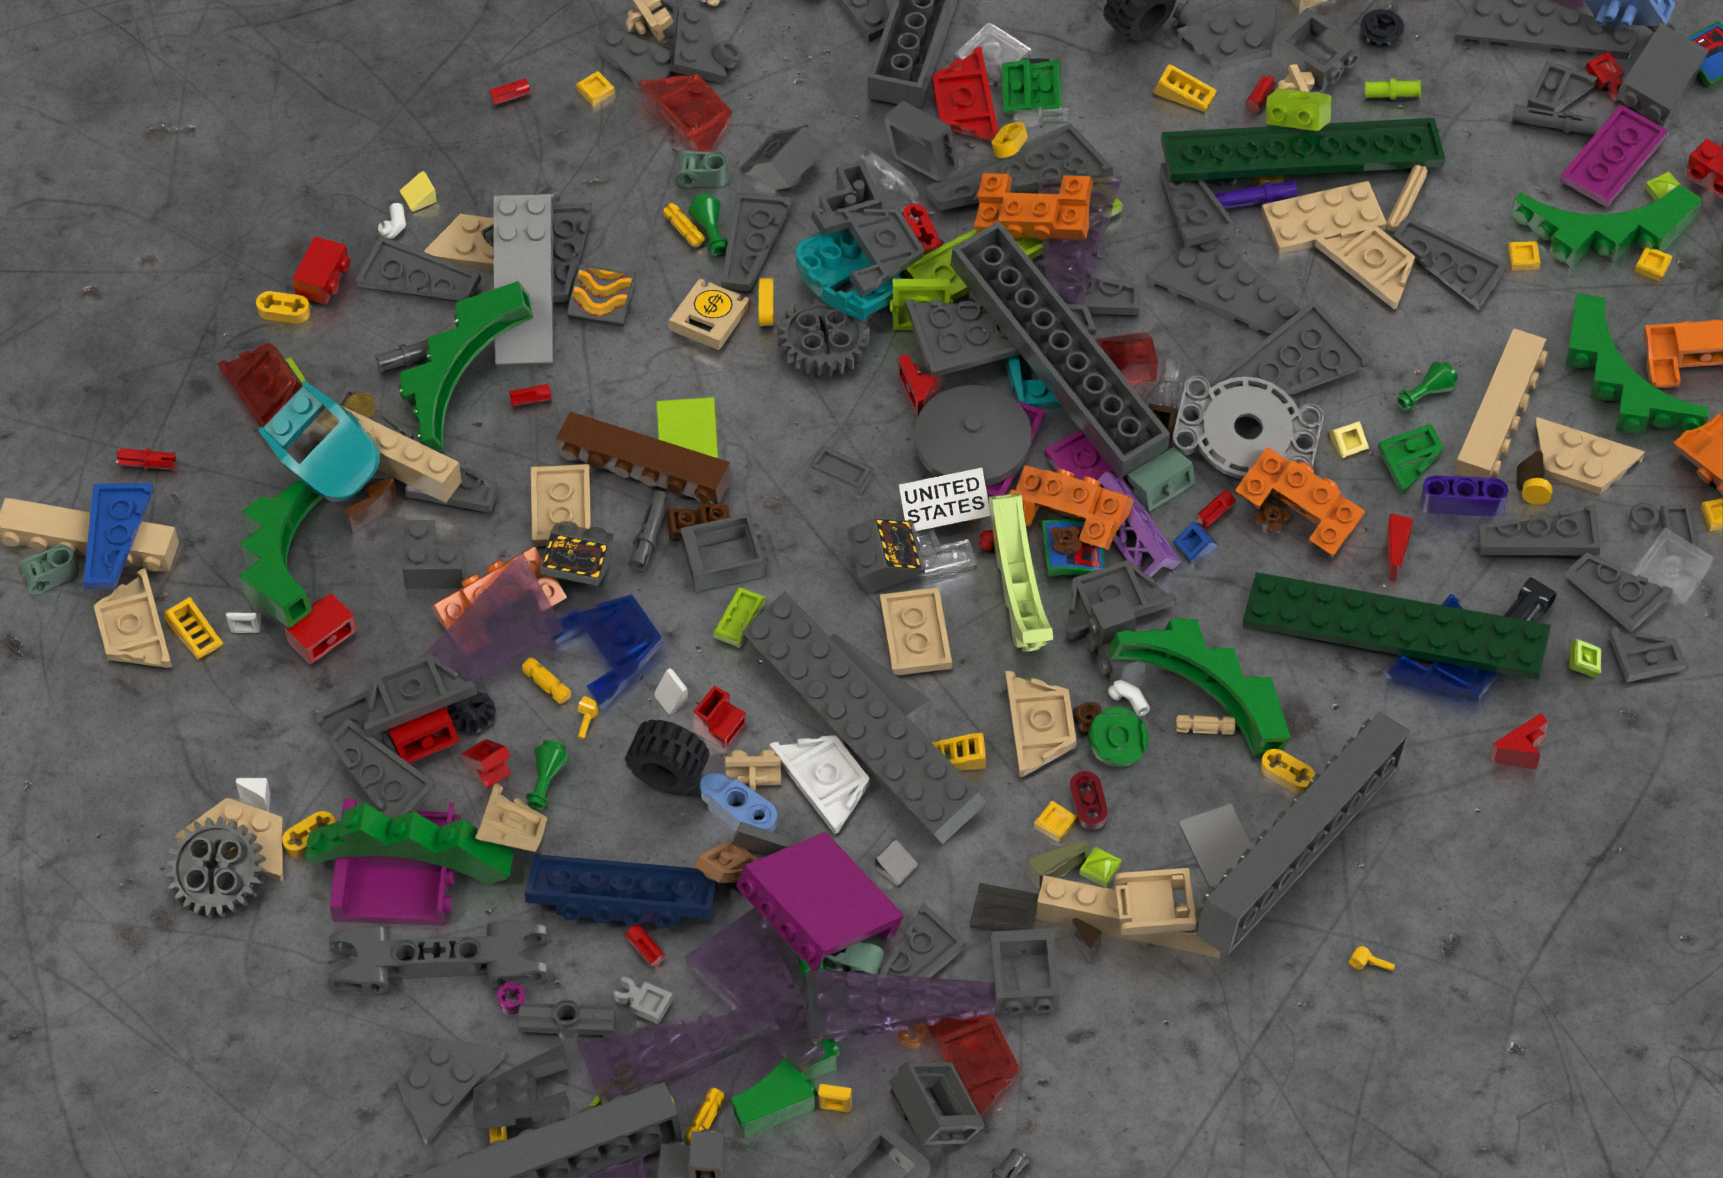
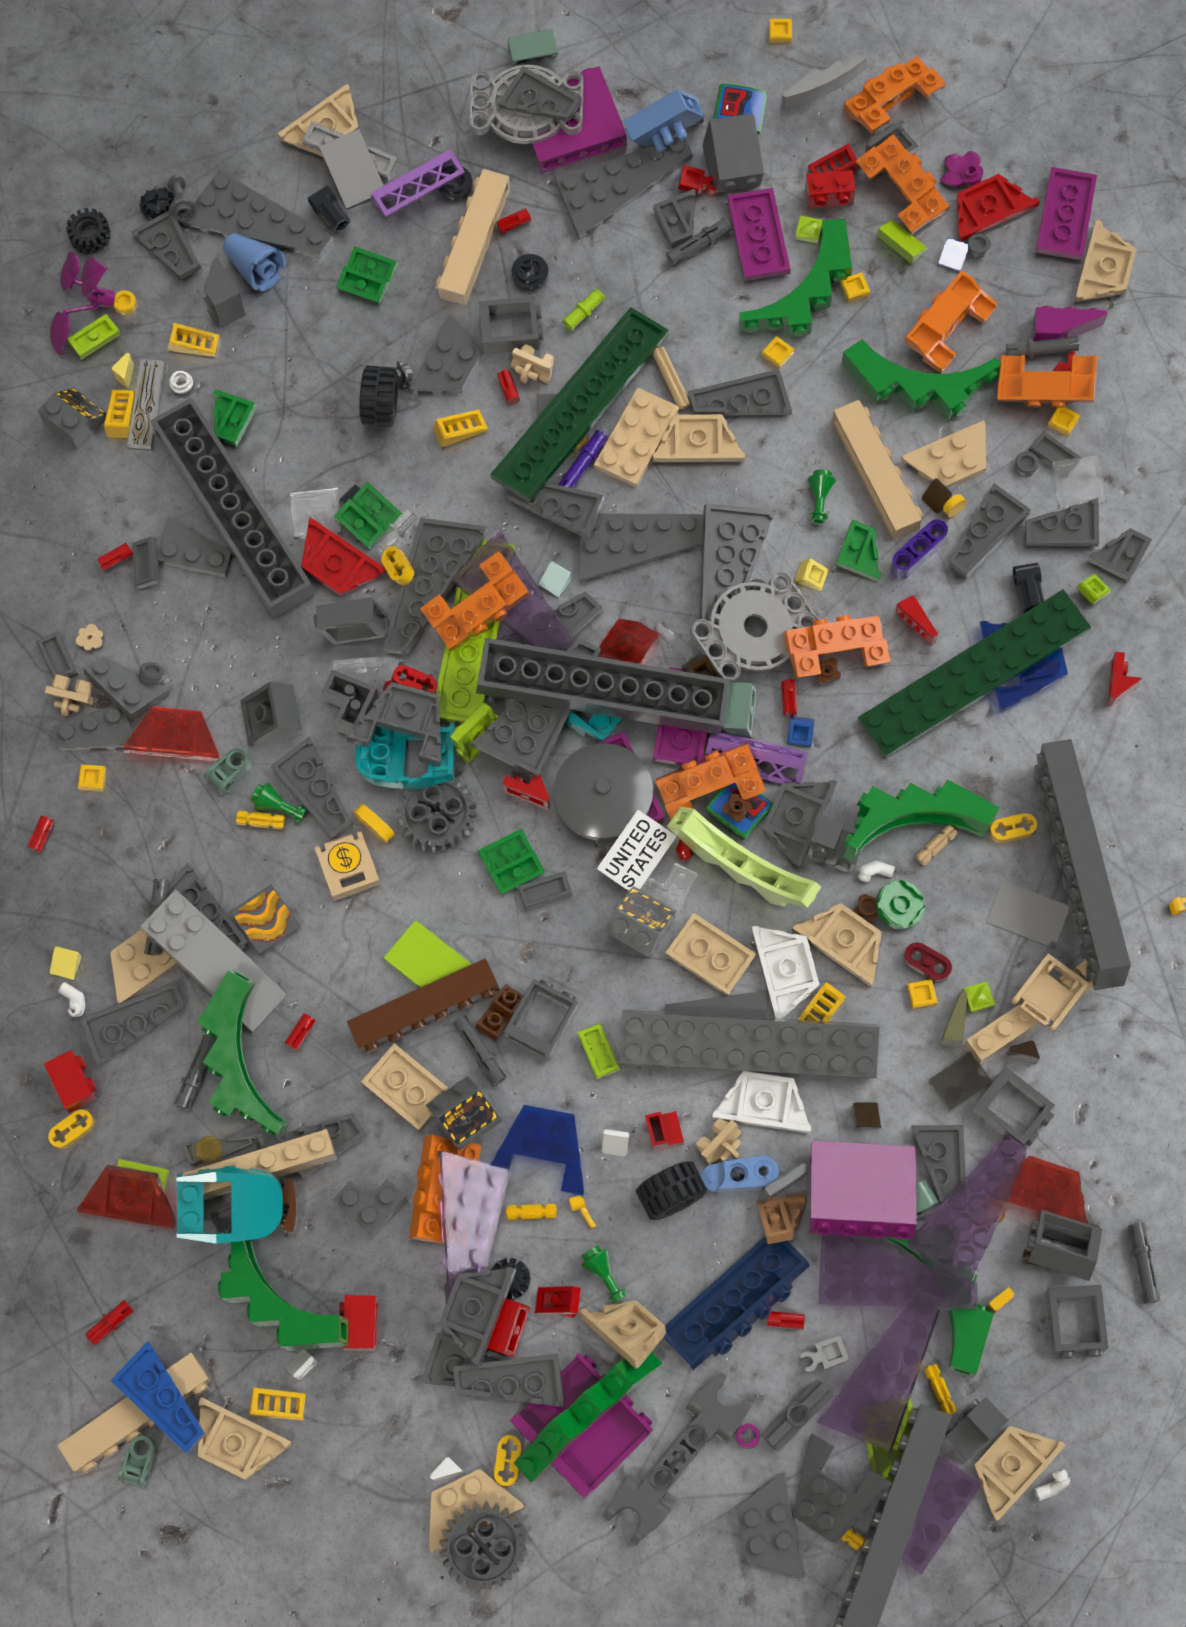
camera: 45 degrees left, 15 degrees up
lime brick [1266,88,1331,131] -> none
none -> green slope [477,828,545,895]
none -> light aqua slope [538,561,572,598]
none -> white wing [752,926,820,1019]

